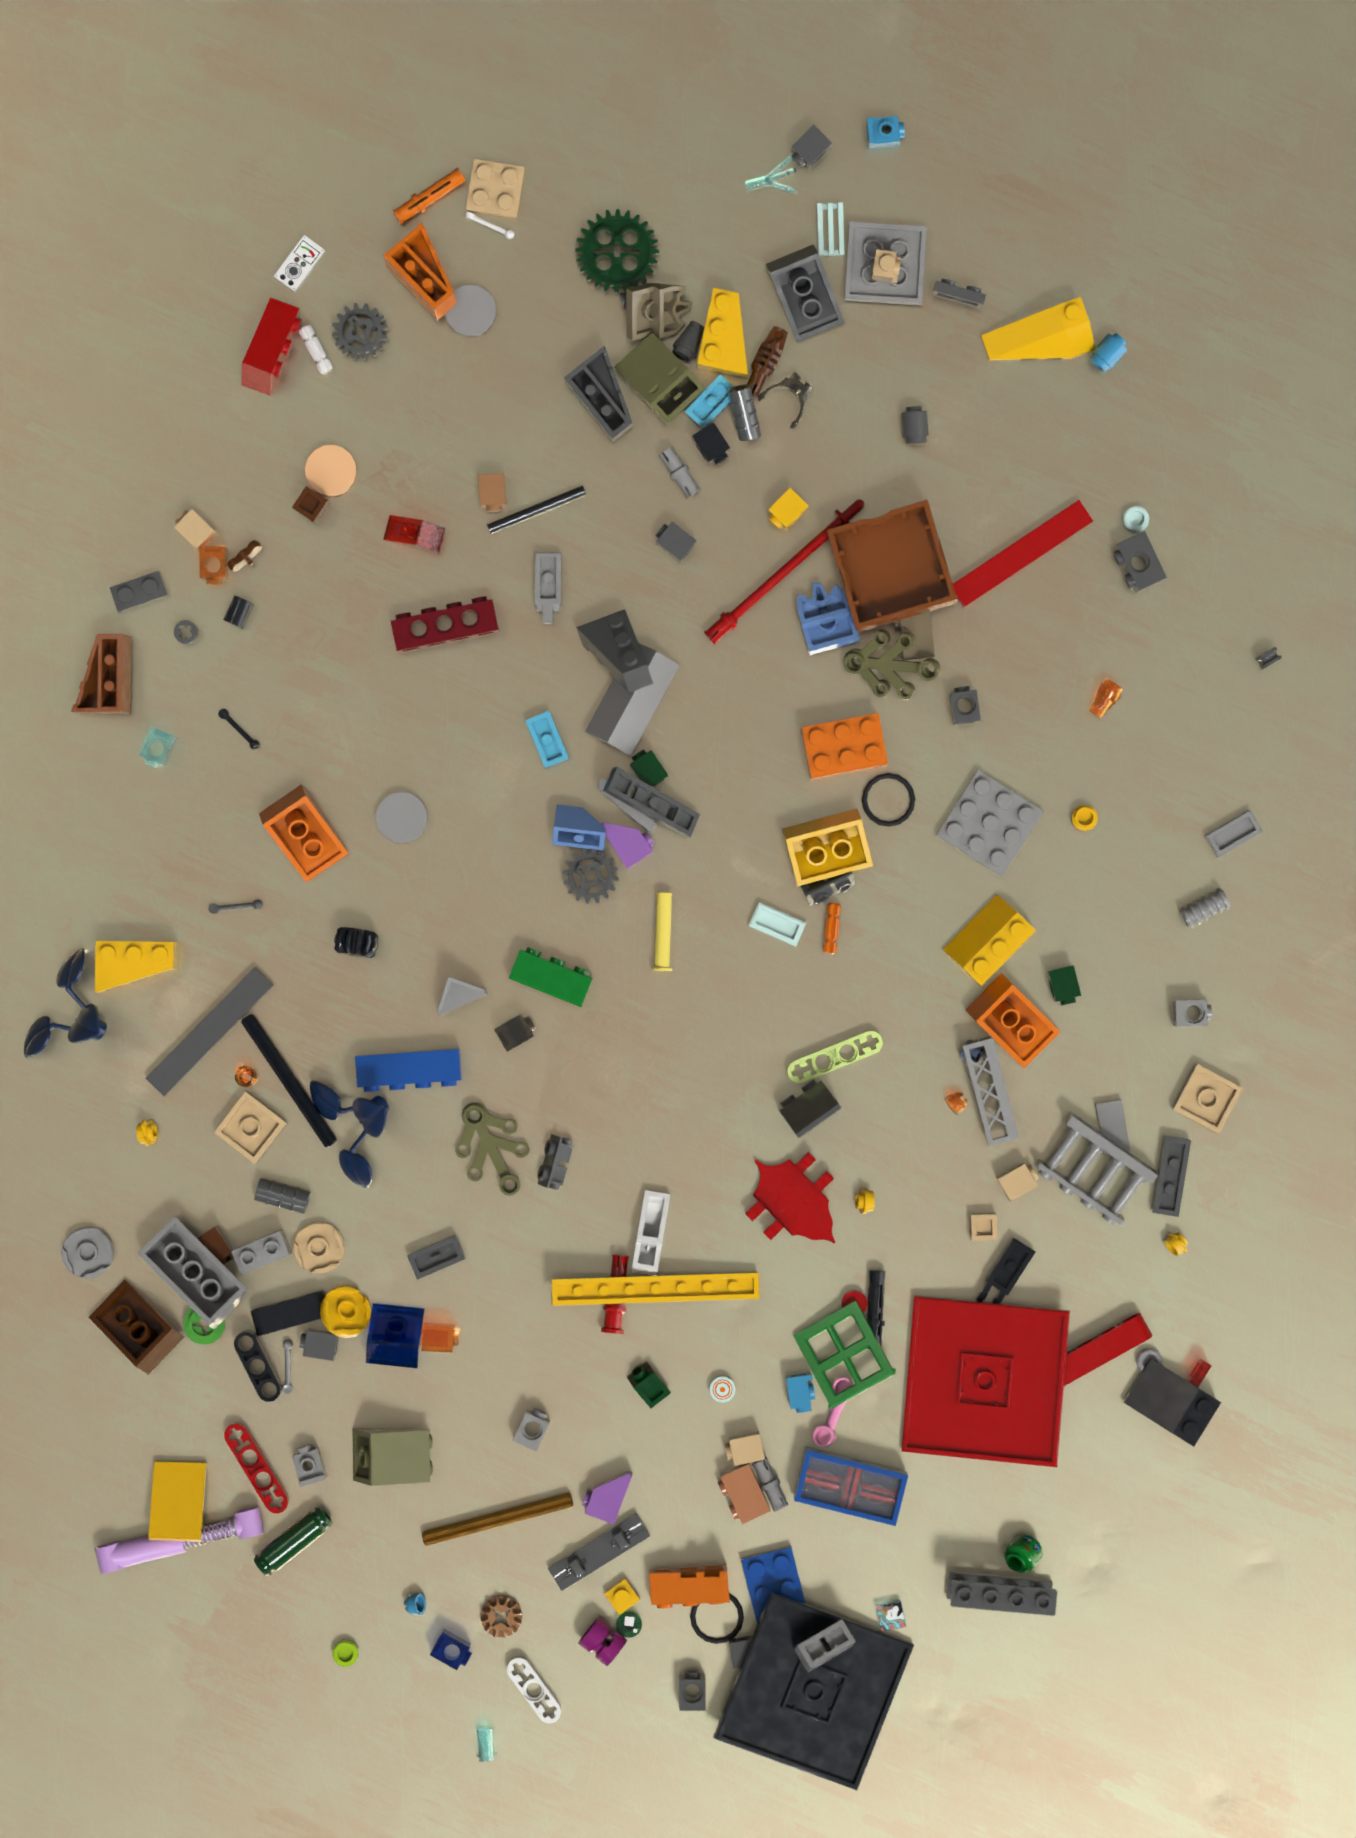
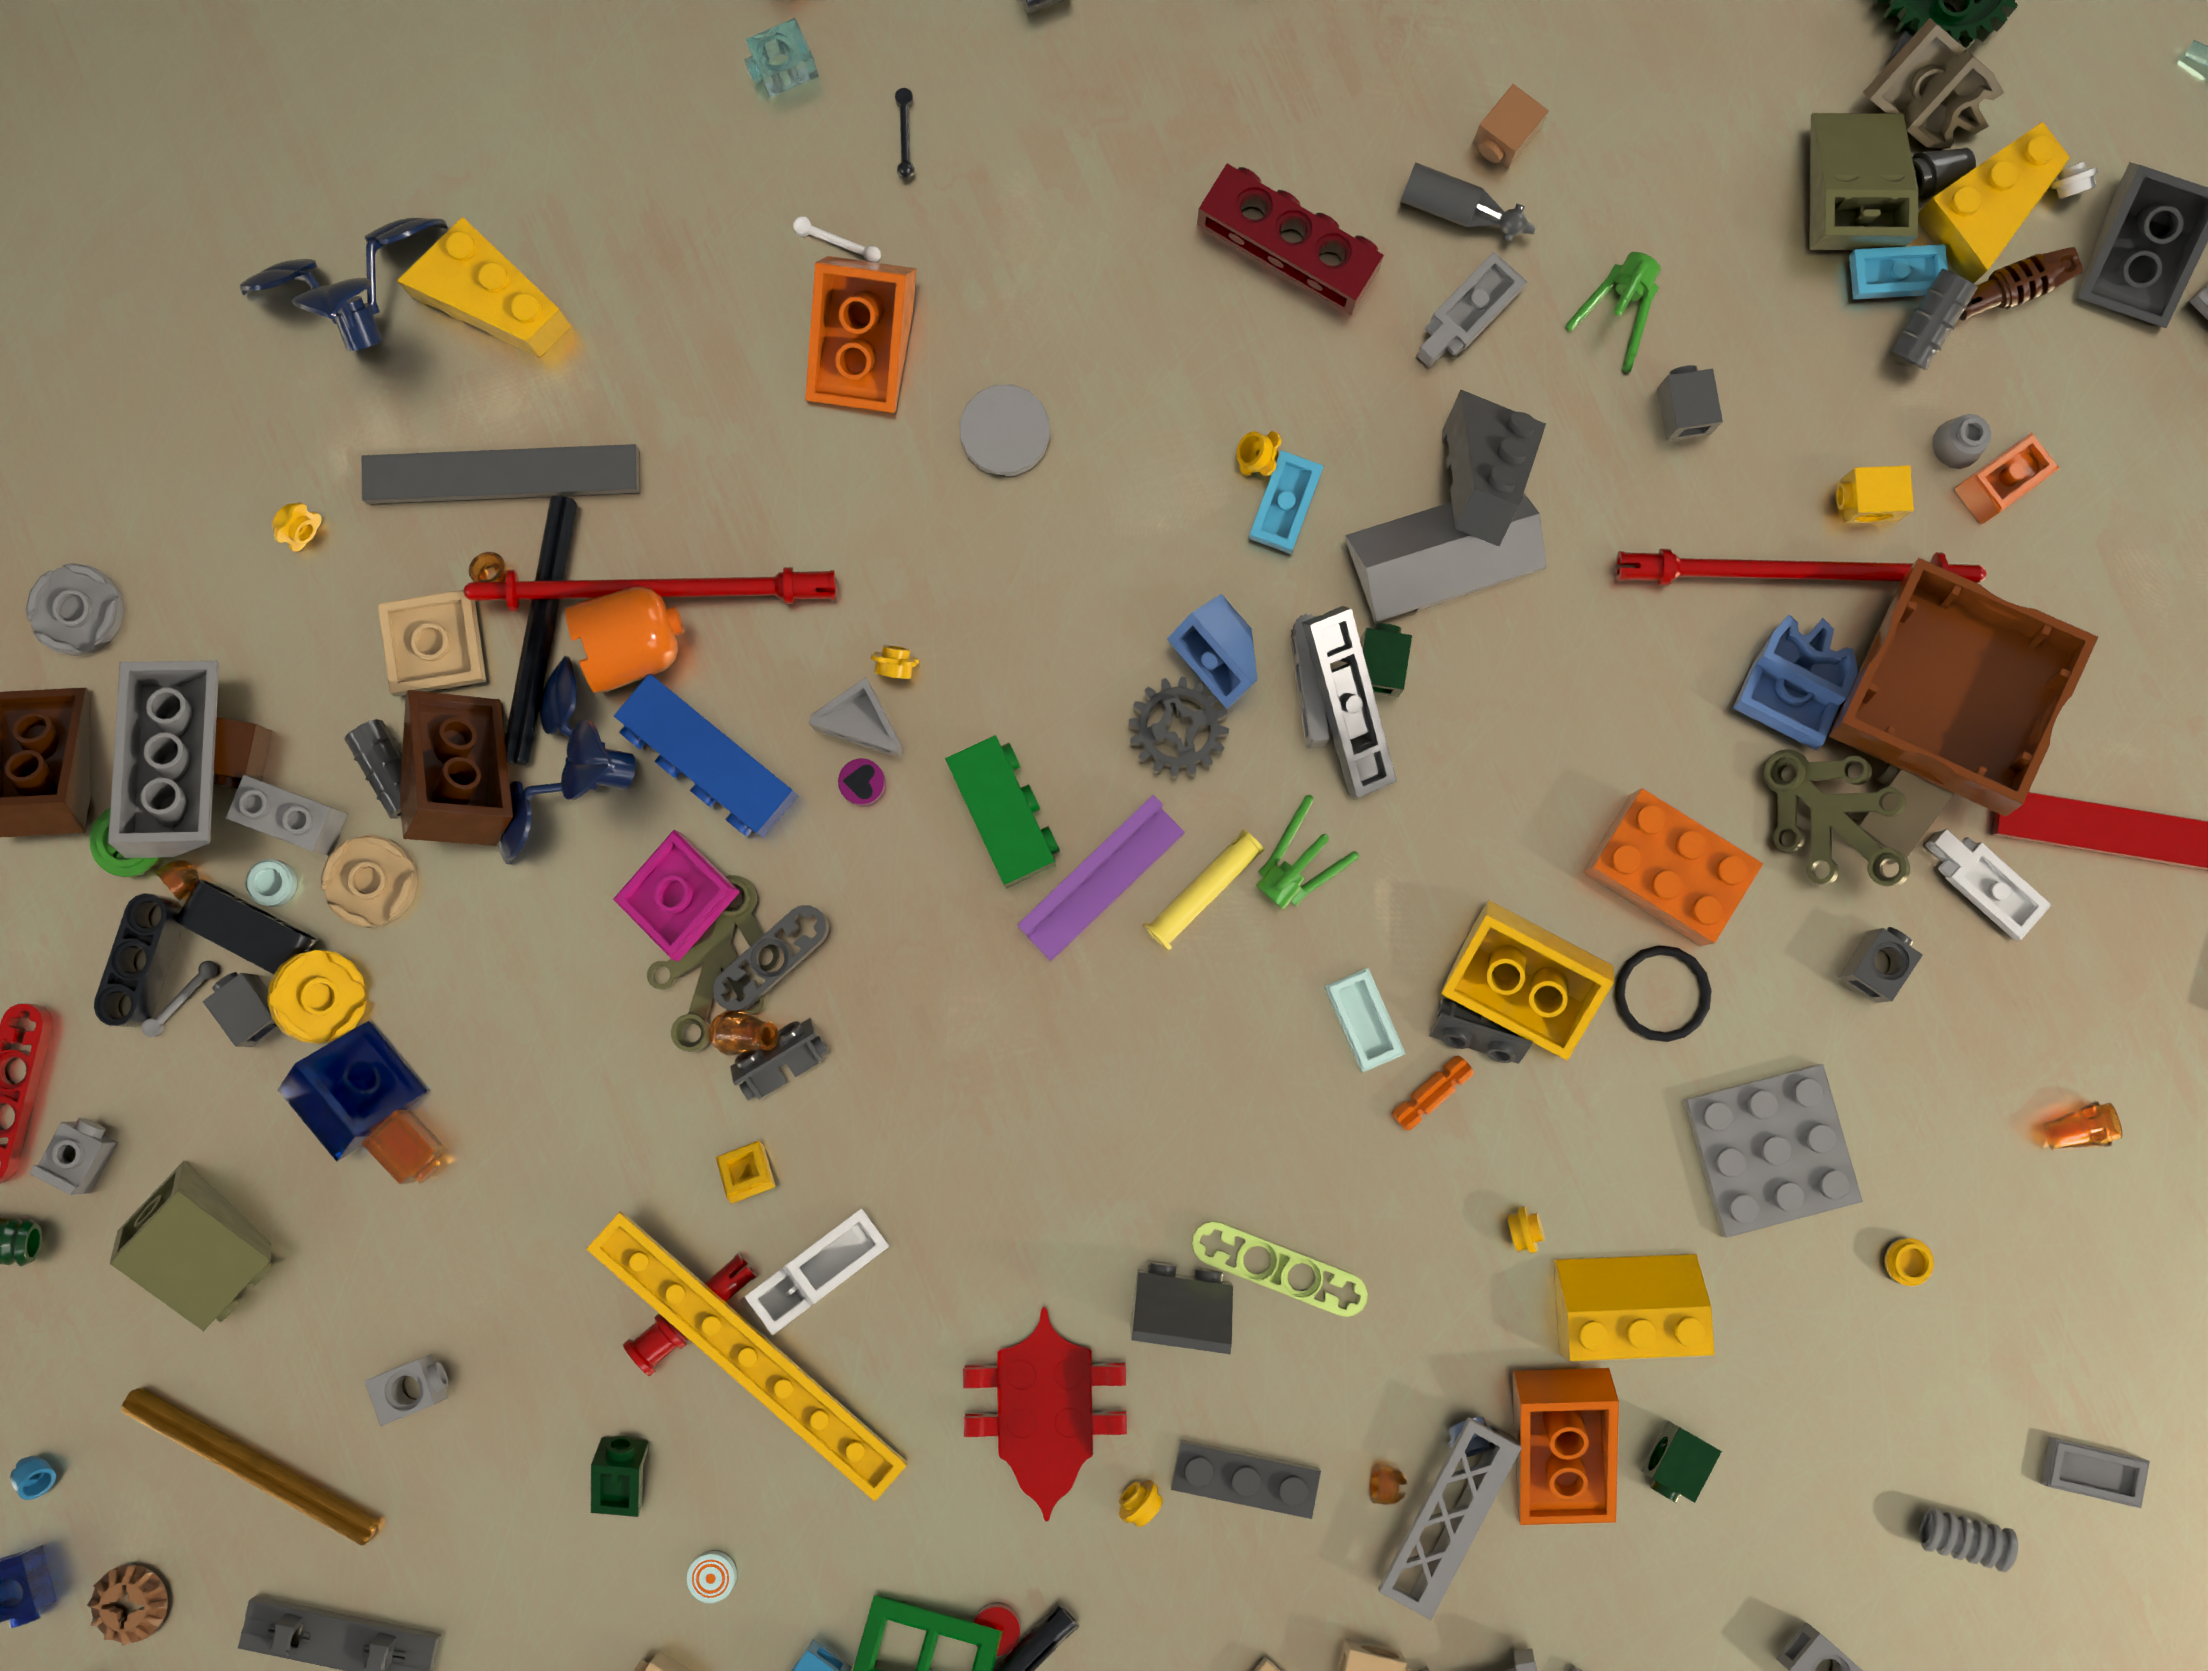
camera: 45 degrees right, 5 degrees down
dark grey hinge [209,899,263,914] -> none
black gear [334,927,379,958] -> none
clear red slope [383,515,445,553] -> none
dark grey plate [407,1235,465,1280] -> none
black bar [487,485,586,534] -> none
clear smoke brick [494,1014,536,1052] -> none
dark grey wedge [564,346,633,443] -> none
medium lavender slope [582,1471,632,1525] -> none
medium lavender slope [601,822,655,869] -> none
light grey pin [658,446,701,498] -> none
black brick [692,422,730,465] -> none
clear smoke helmet [758,372,813,429] -> none
dark grey brick [901,406,929,444] -> none
none -> clear orange hinge [156,860,199,901]
none -> light aqua tile [245,859,297,907]
none -> reddish brown slope [400,690,513,846]
none -> red bar [463,567,836,612]
none -> orange cylinder [565,587,685,693]
none -> dark pink tile [613,830,740,962]
none -> clear orange cone [710,1010,779,1056]
none -> dark grey beam [713,905,829,1011]
none -> yellow tile [715,1140,776,1204]
none -> white hinge [793,217,881,263]
none -> magenta tile [838,758,886,806]
none -> yellow plate [871,645,919,679]
none -> medium lavender fence [1017,795,1185,961]
none -> dark grey plate [1171,1440,1321,1519]
none -> yellow plate [1236,431,1282,476]
none -> bright green plant [1256,795,1359,910]
none -> dark grey wheel [1400,163,1536,242]
none -> yellow plate [1508,1206,1545,1254]
none -> bright green plant [1566,252,1661,373]
none -> white hinge [1925,829,2051,940]
none -> light grey hat [1932,414,1991,469]
none -> orange slope [1955,432,2060,524]
none -> white plate [2050,161,2099,199]

